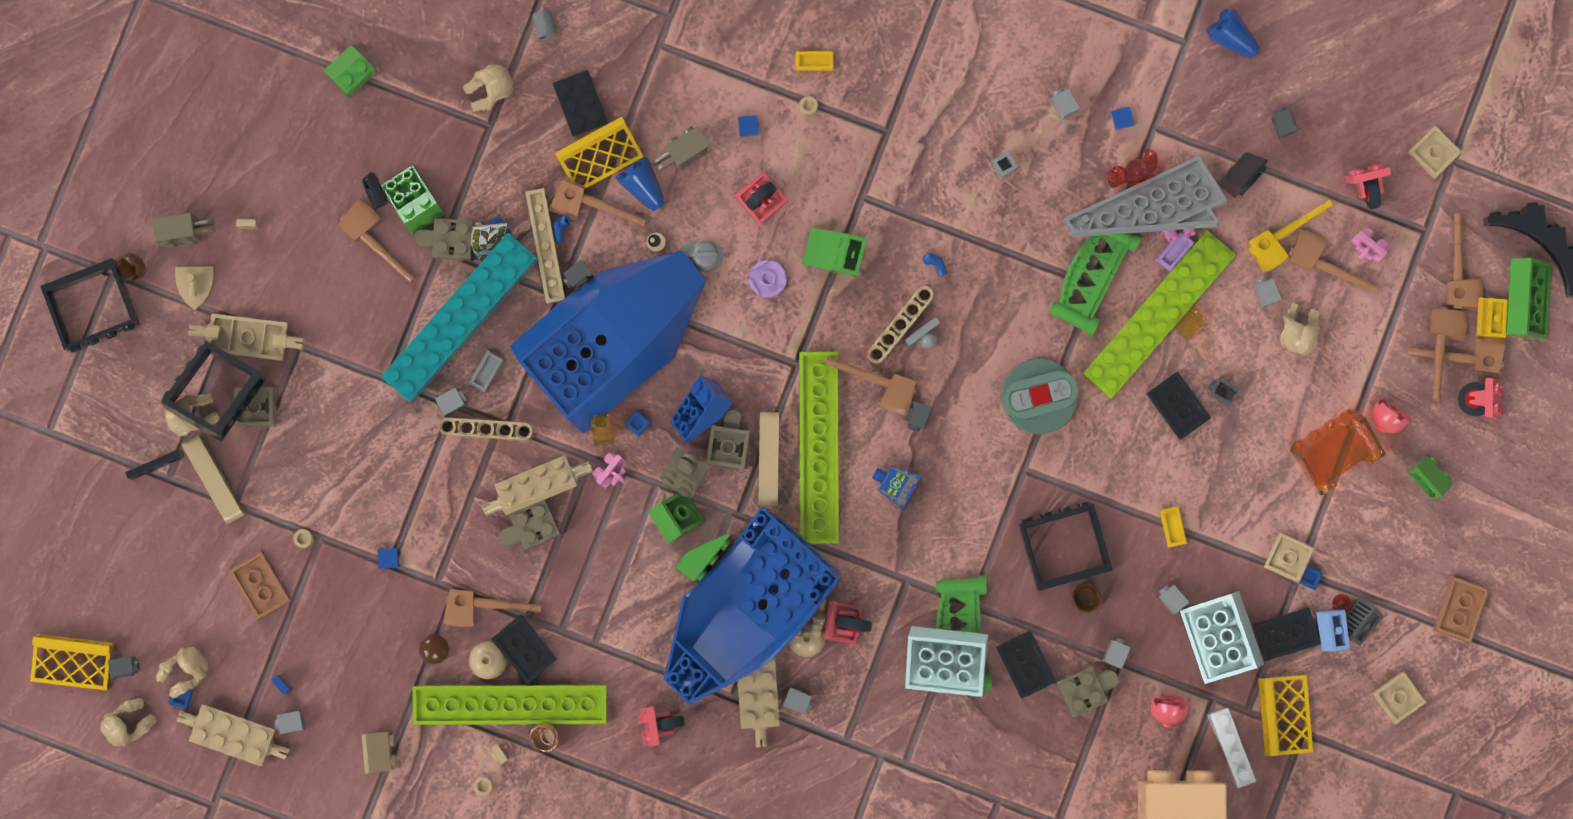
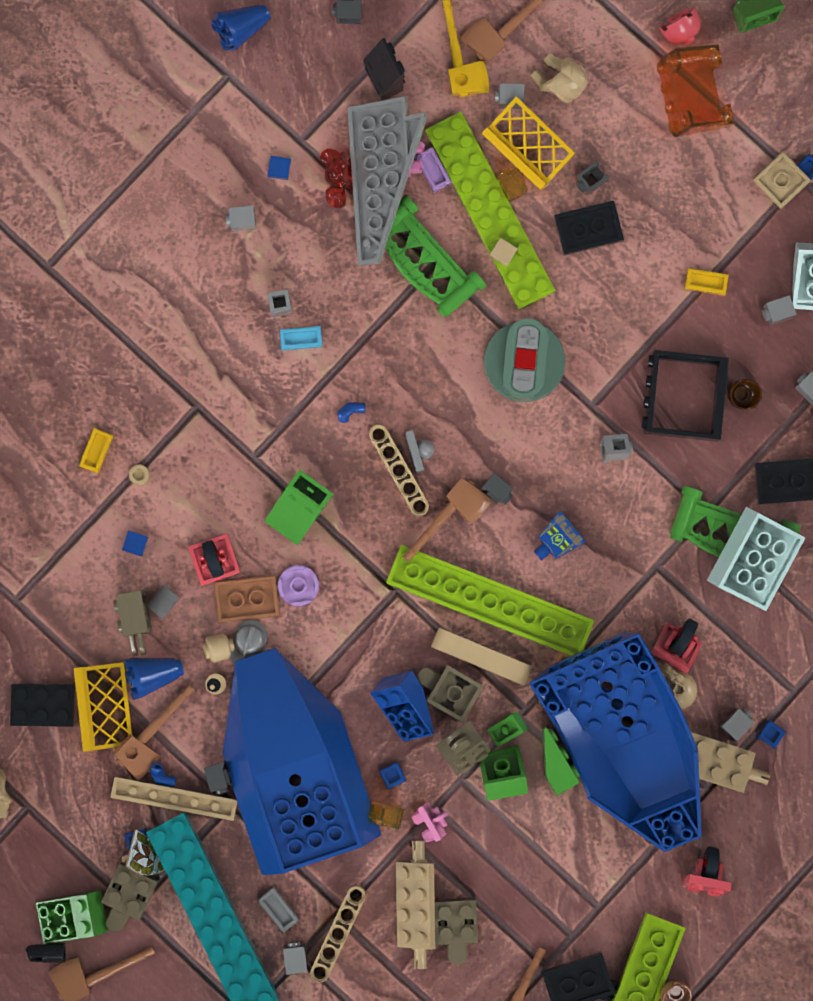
camera: 70 degrees left, 0 degrees up
none -> light grey piece [146,585,180,618]
none -> tan head [202,633,234,662]
none -> nougat tile [214,575,280,623]
none -> medium azure tile [280,326,323,351]
none -> yellow fence [482,96,576,190]
none -> bright green slope [487,711,528,747]
none -> tan tile [489,238,518,267]
none -> light grey brick [599,434,633,463]
none -> blue tile [757,720,786,749]

